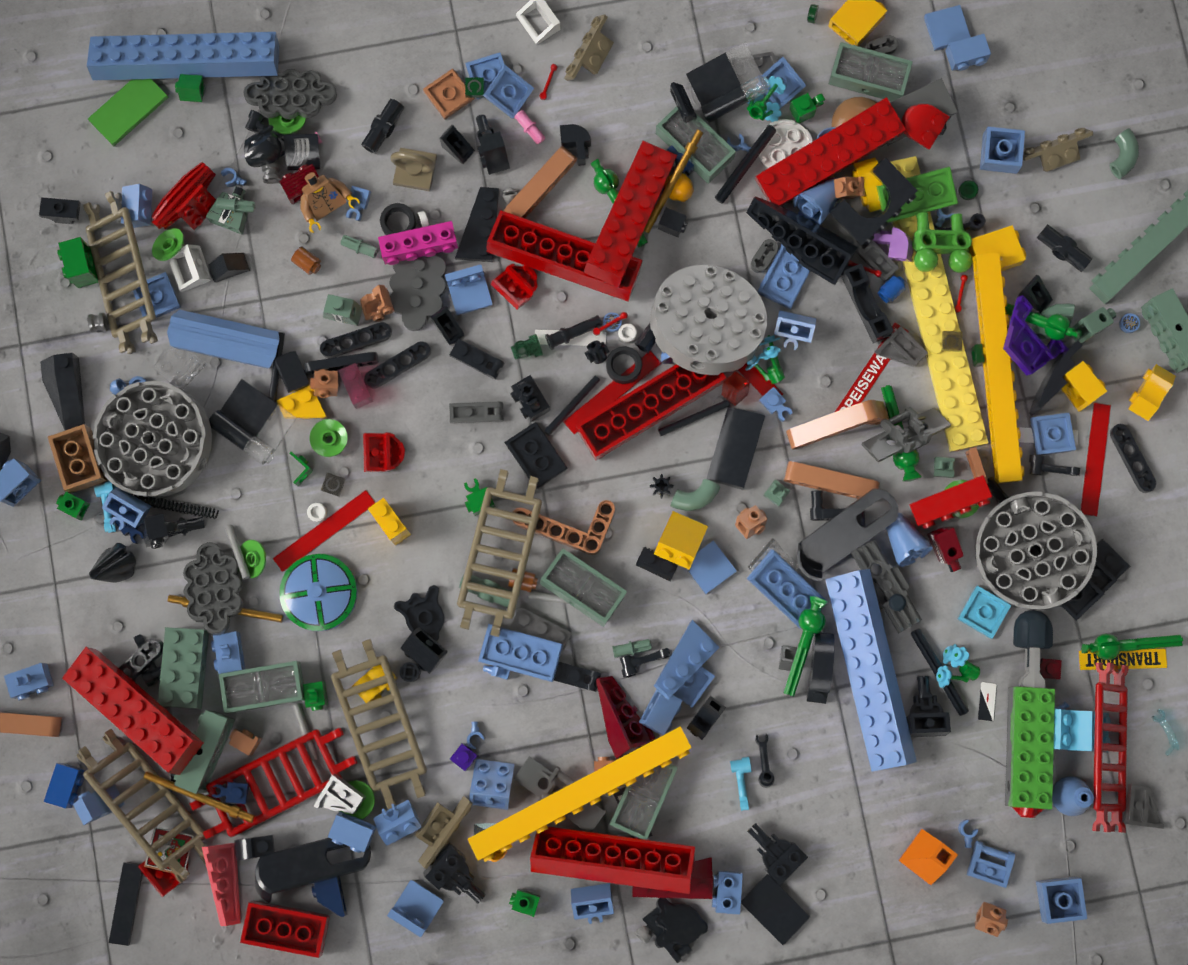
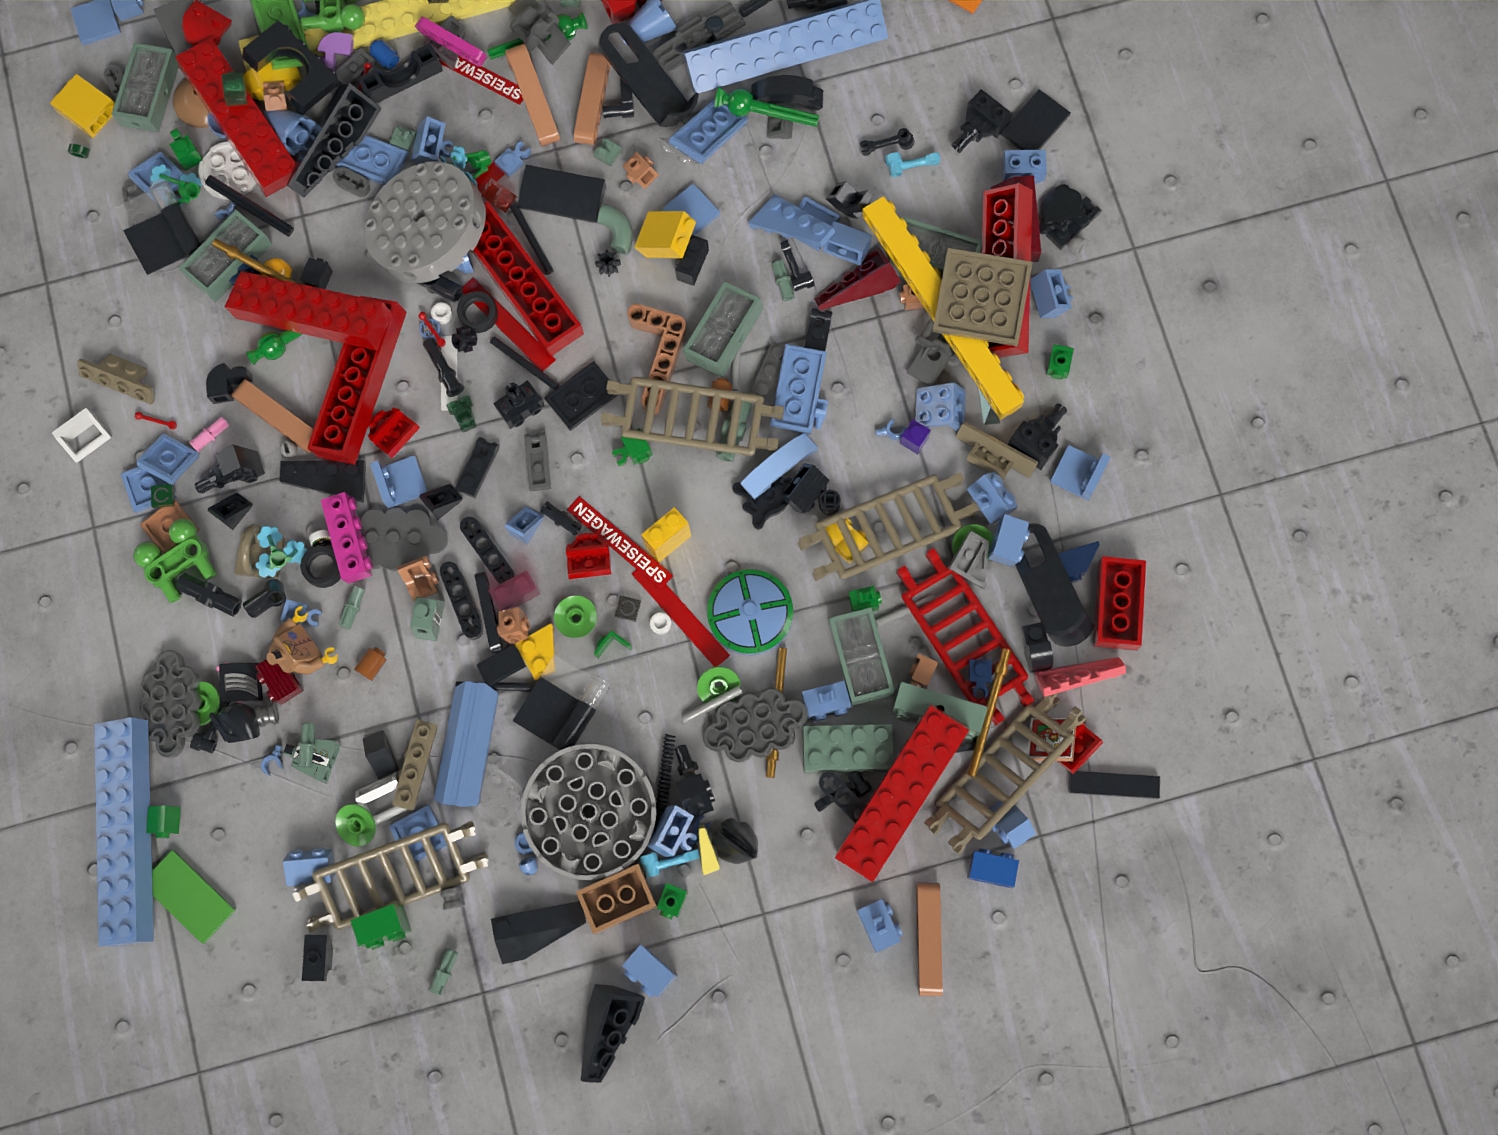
camera: 90 degrees left, 5 degrees down
red plate [151,162,216,230] -> none
black slope [670,82,697,123] -> none
none -> bright green piece [133,518,217,603]
none -> clear green brick [221,71,247,106]
none -> black piece [243,579,286,618]
none -> medium azure plant [255,525,308,577]
none -> sand green tile [389,126,416,153]
none -> dark tan bracket [392,720,438,810]
none -> dark pink beam [415,17,487,67]
none -> sand green axle [428,949,458,995]
none -> medium blue slope [505,506,544,545]
none -> black pin [540,501,582,536]
none -> red sticker [567,496,673,590]
none -> light yellow slope [698,823,720,875]
none -> light blue slope [741,433,818,500]
none -> dark tan plate [933,248,1032,346]

